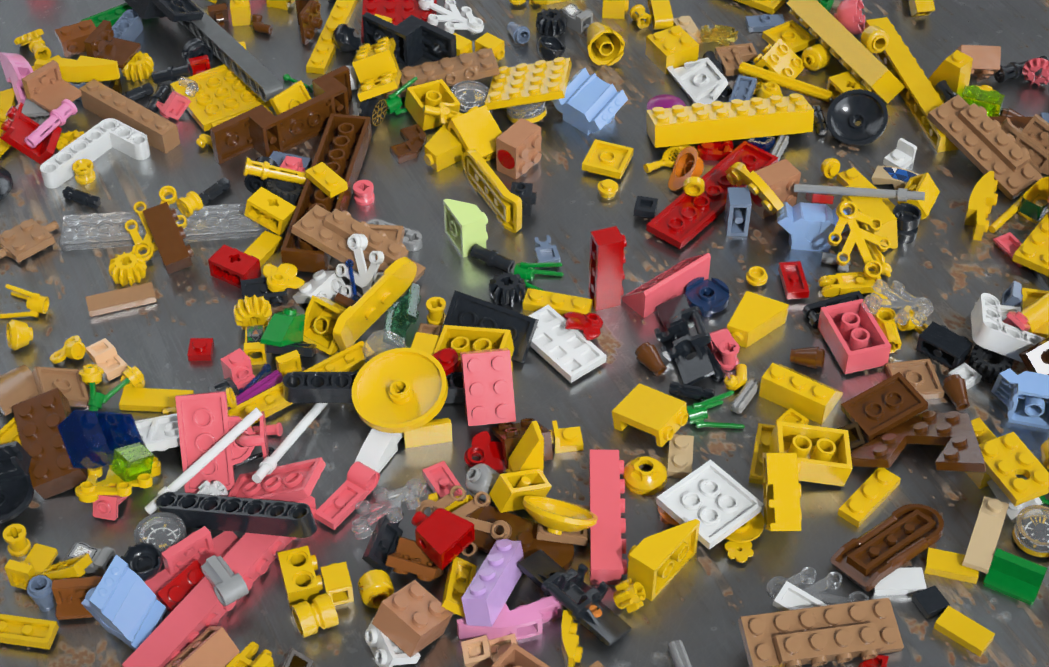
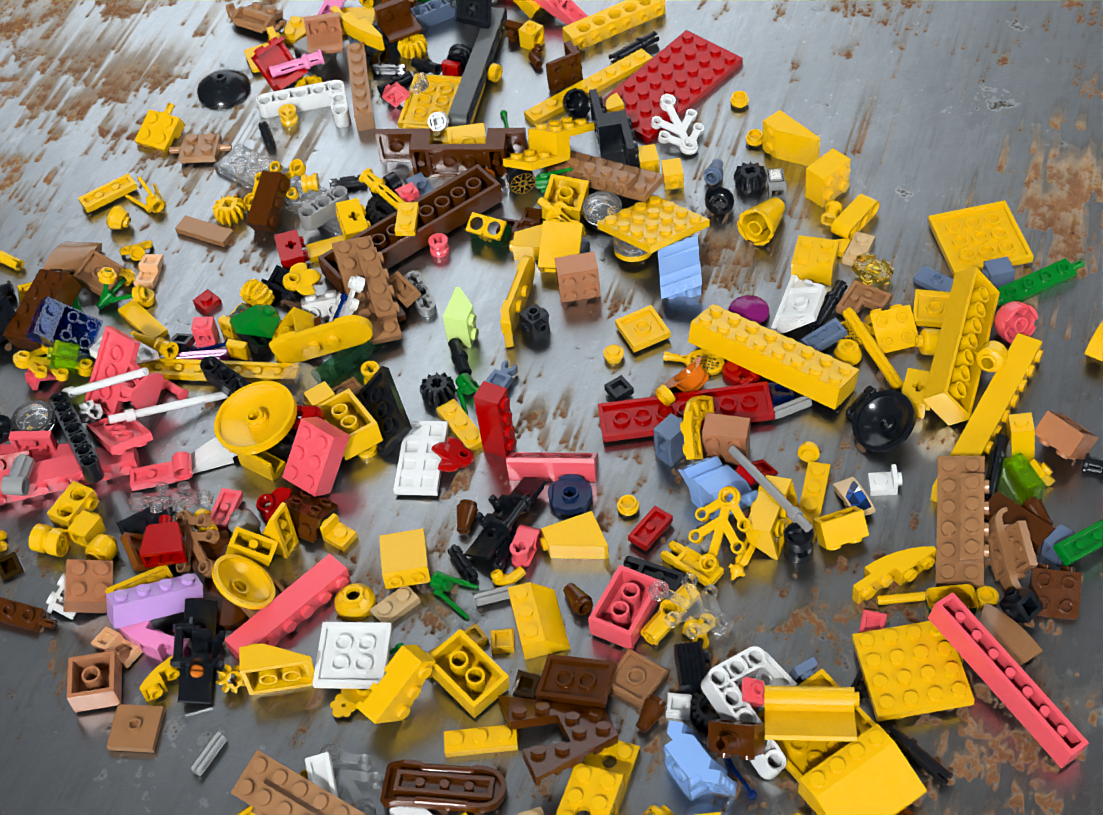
camera: 50 degrees right, 5 degrees up
none -> light grey beam [298,186,349,231]
none -> white wheel [428,111,449,131]
none -> yellow piece [465,212,512,247]

